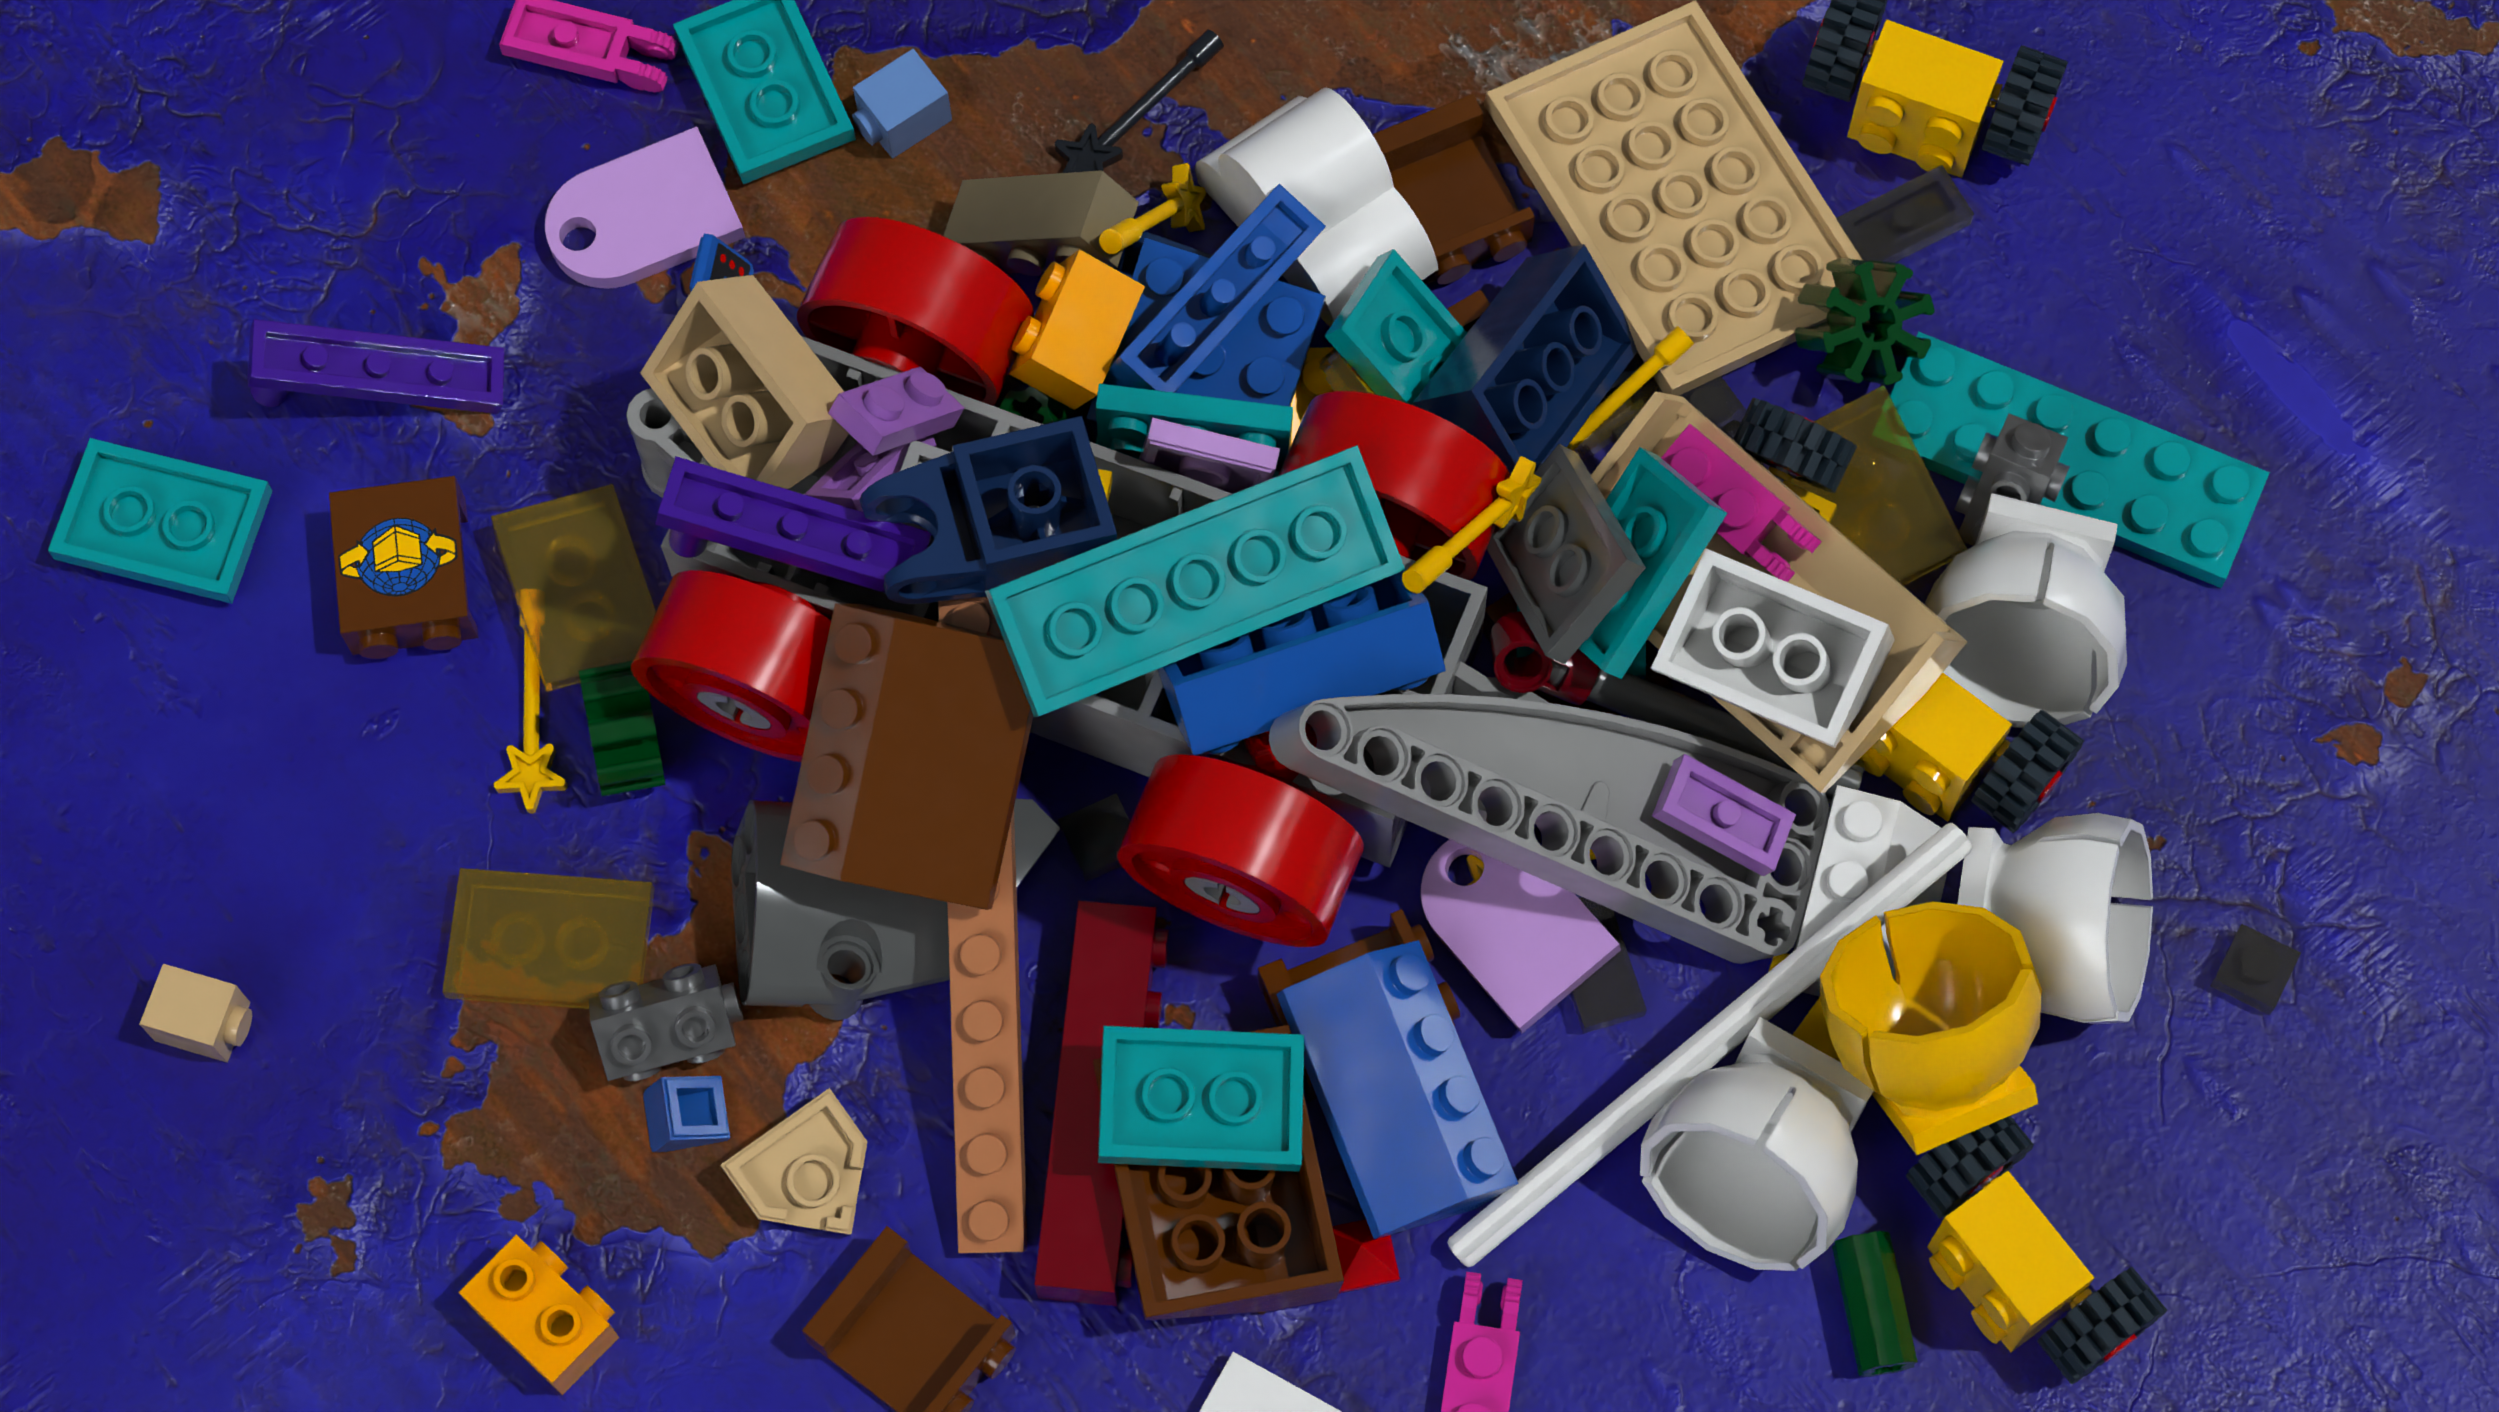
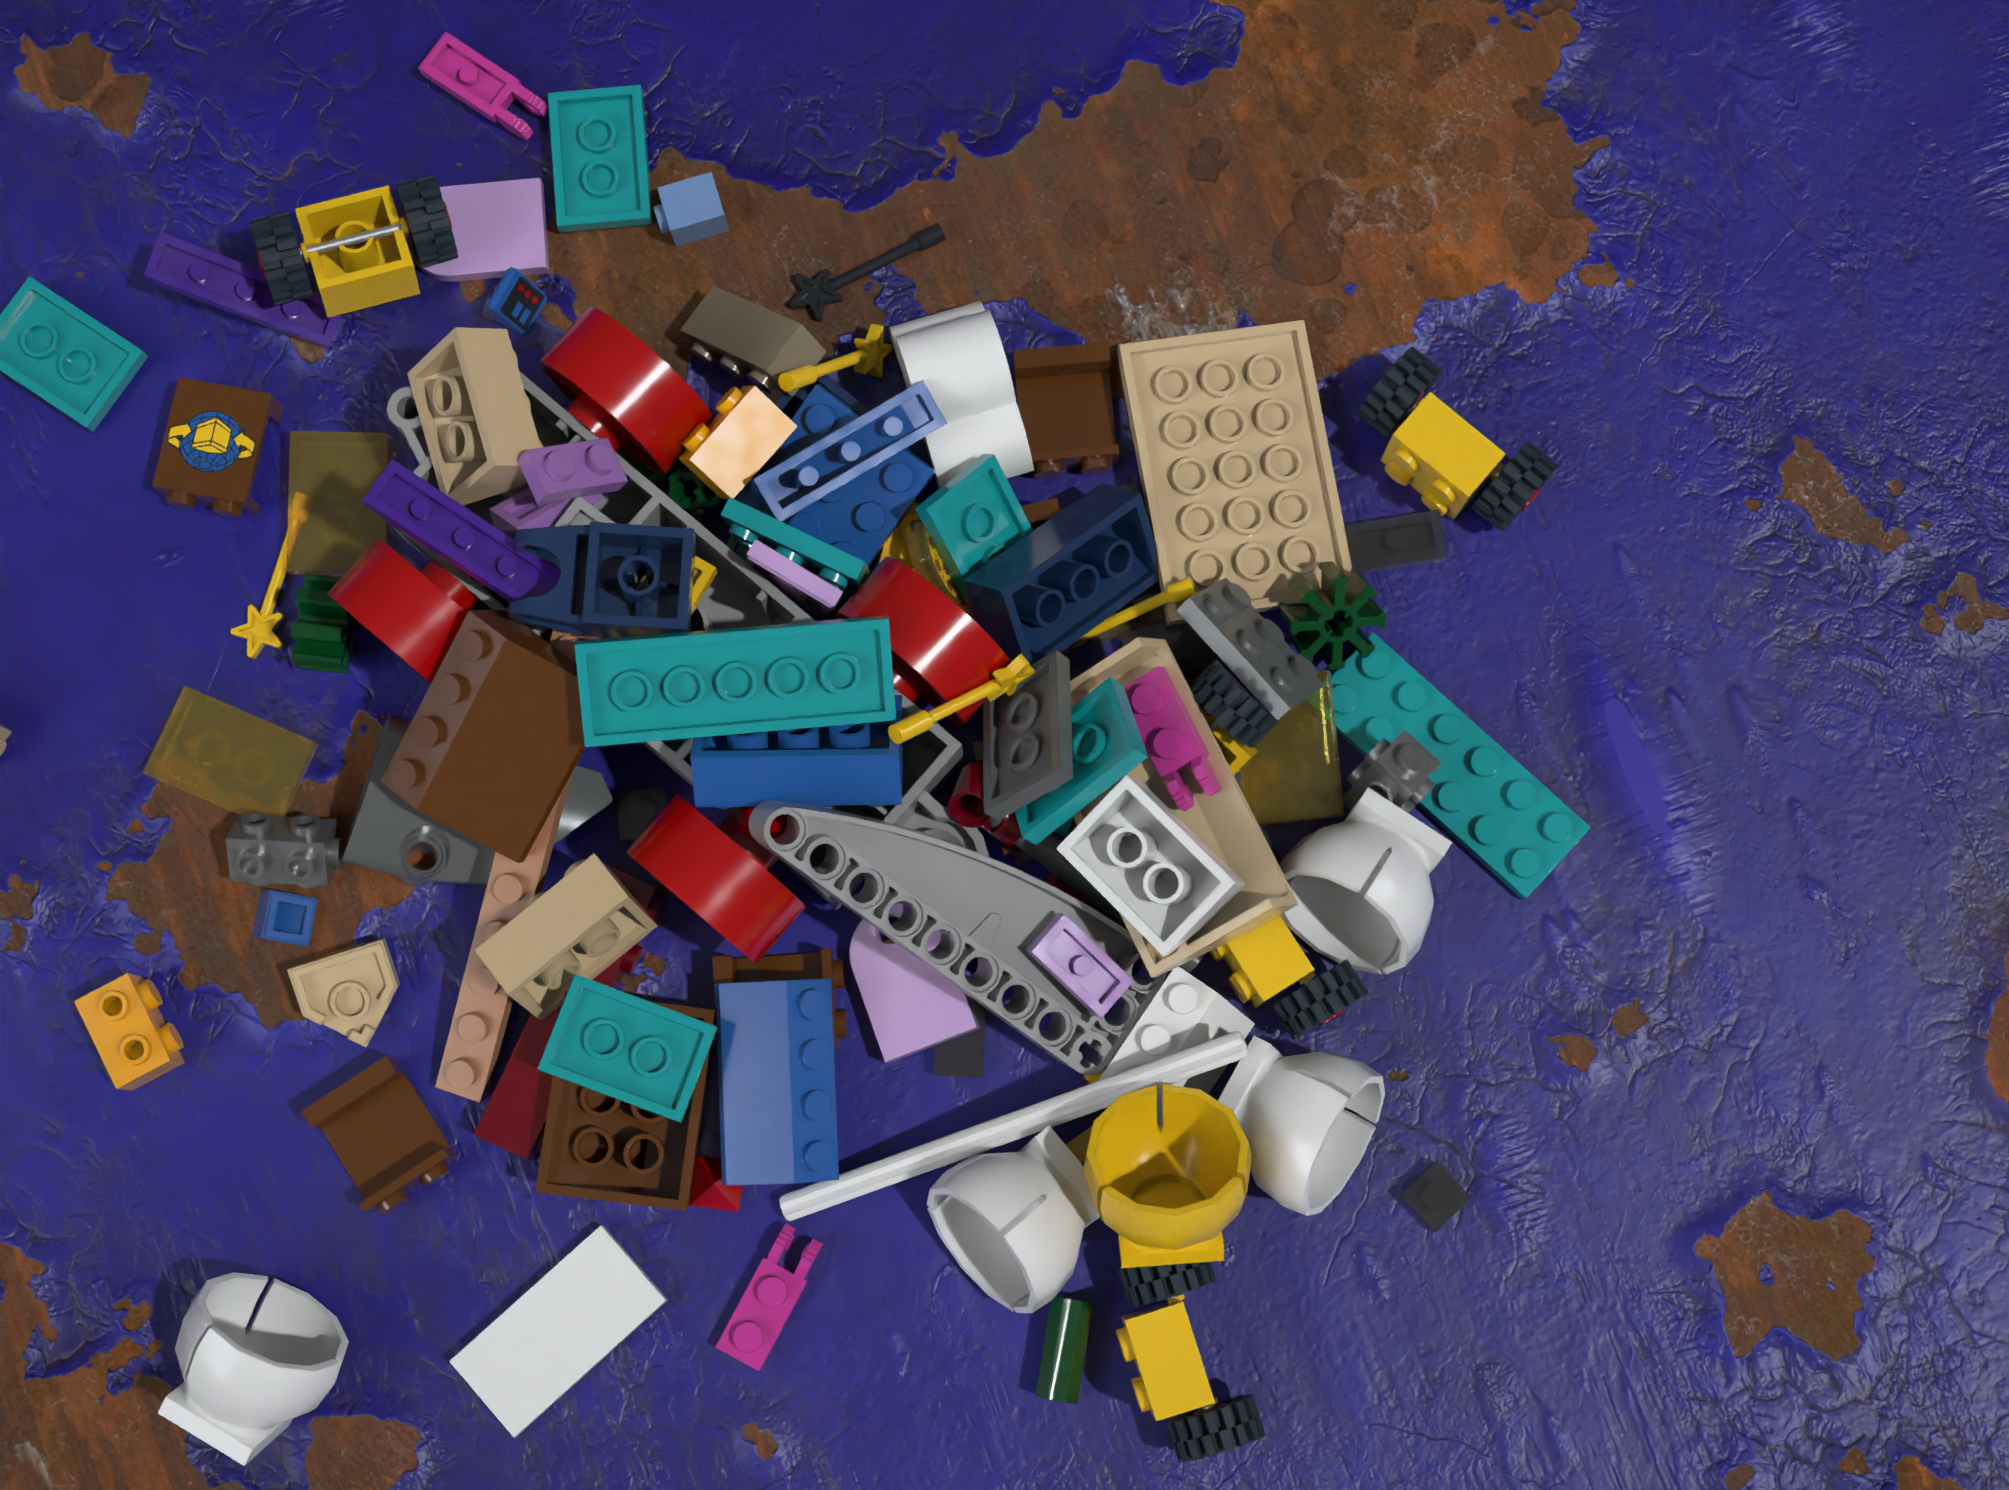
camera: 20 degrees right, 10 degrees up
none -> brick [249,174,459,318]
none -> tan slope [474,853,657,1021]
none -> dark grey plate [1176,578,1325,721]

